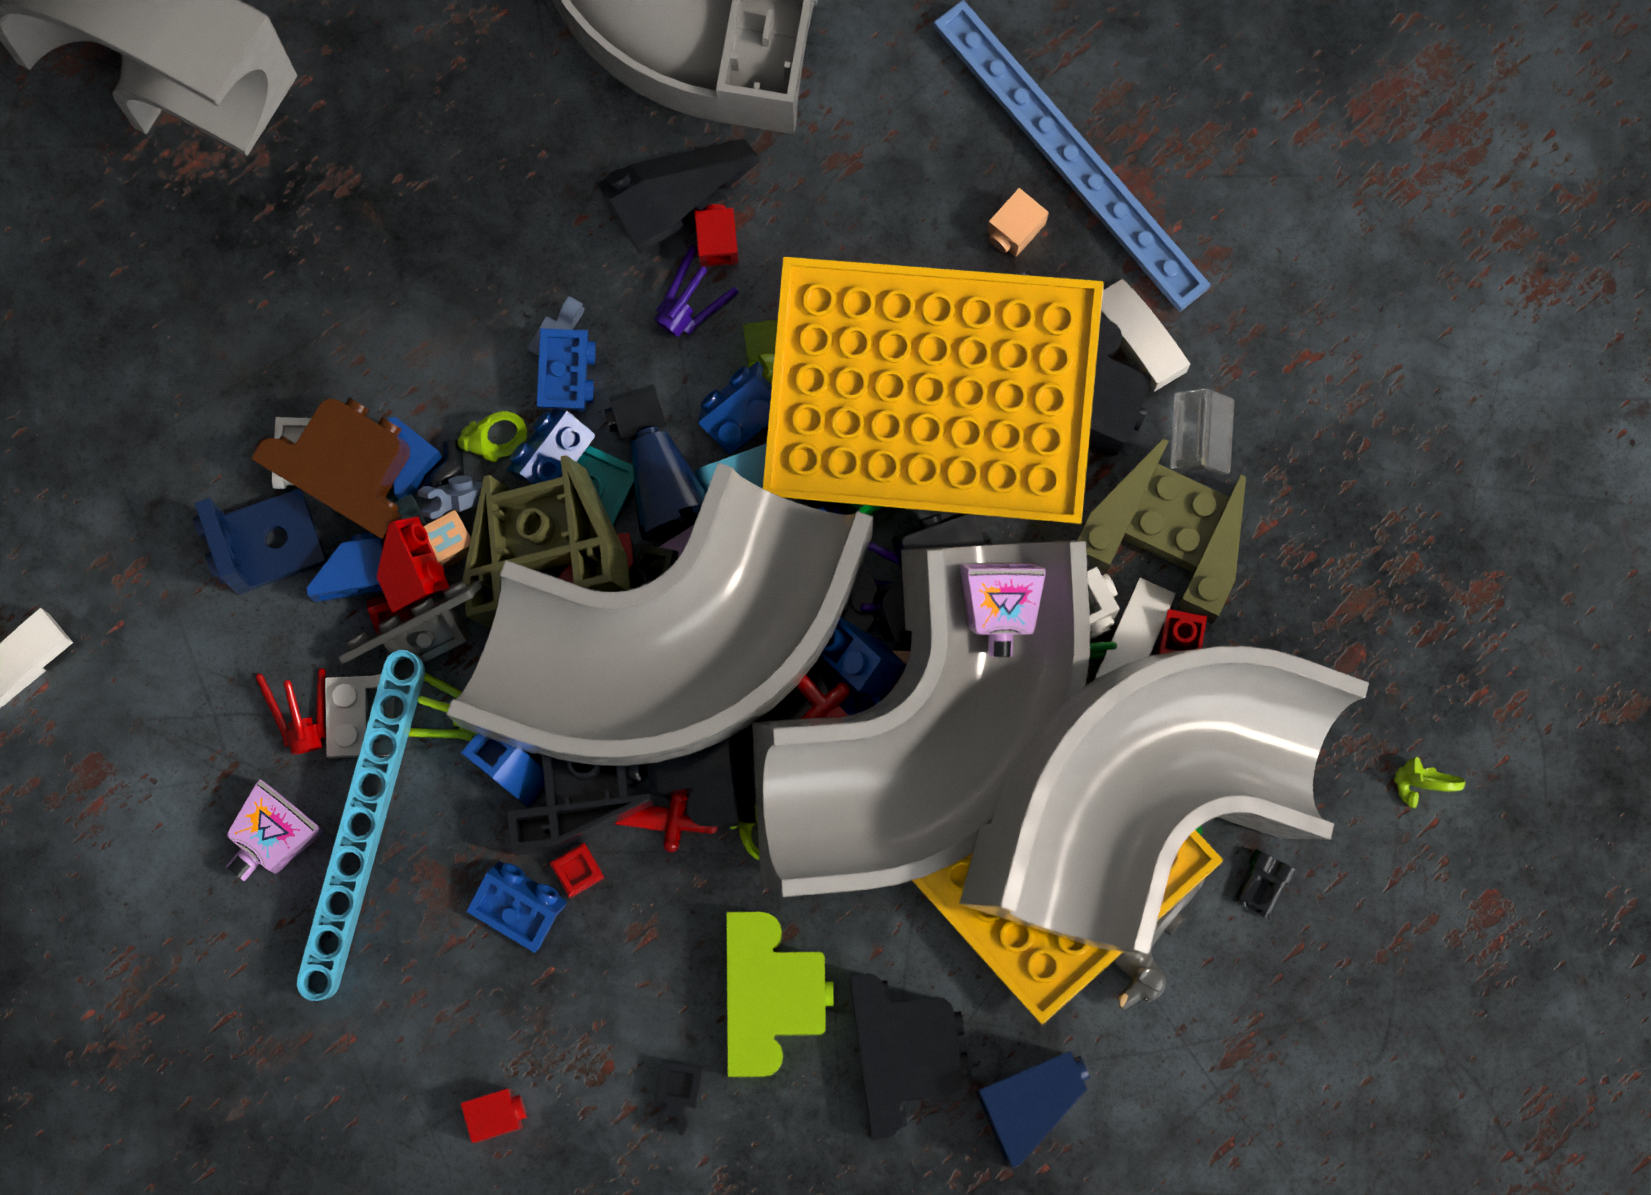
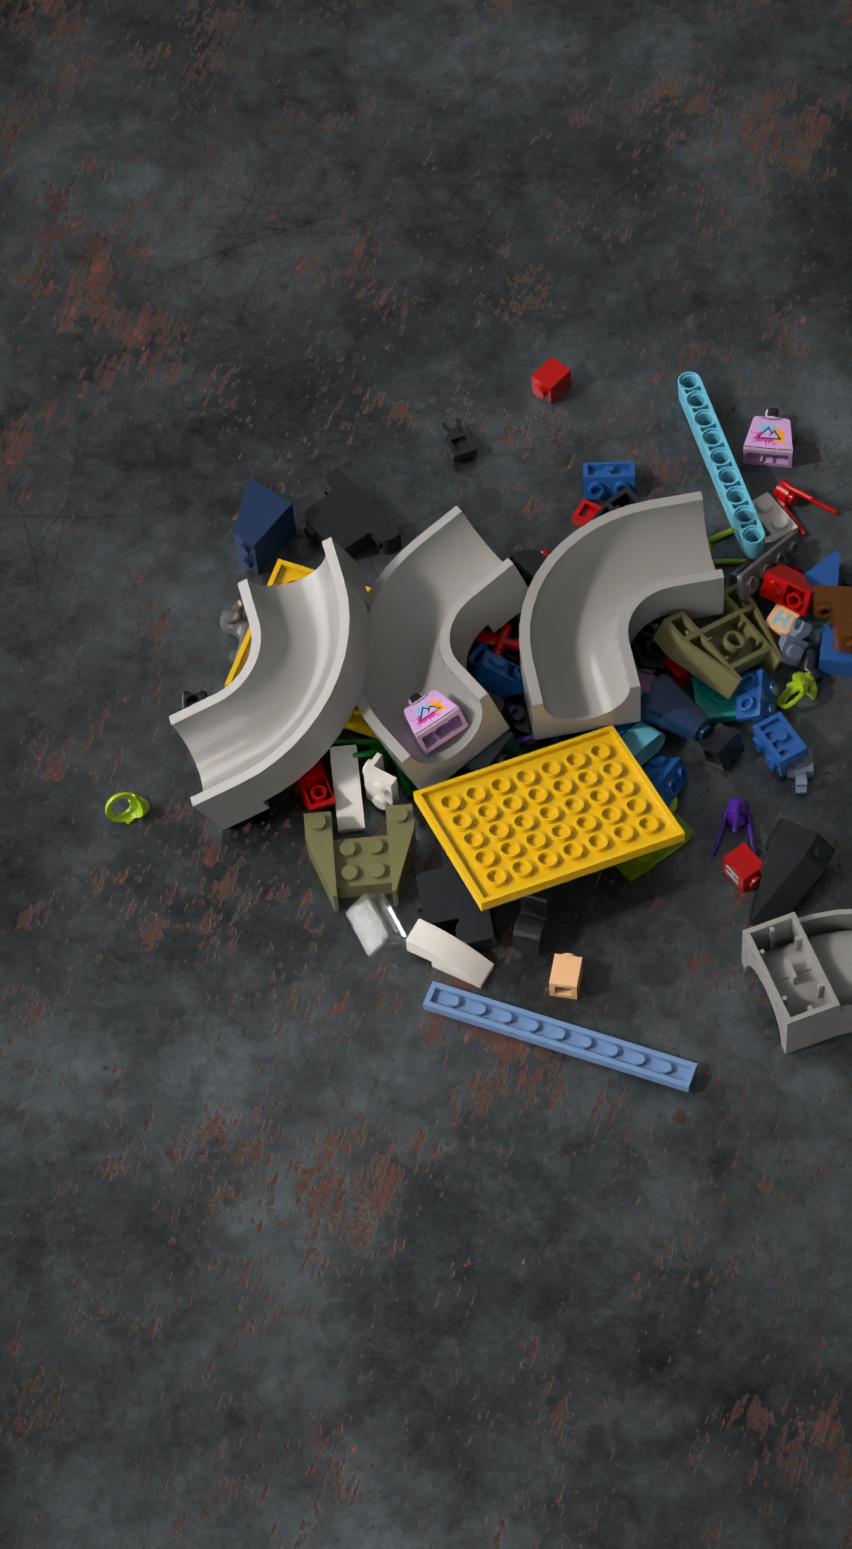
camera: 155 degrees right, 20 degrees down
lime brick [727,912,833,1078] -> none

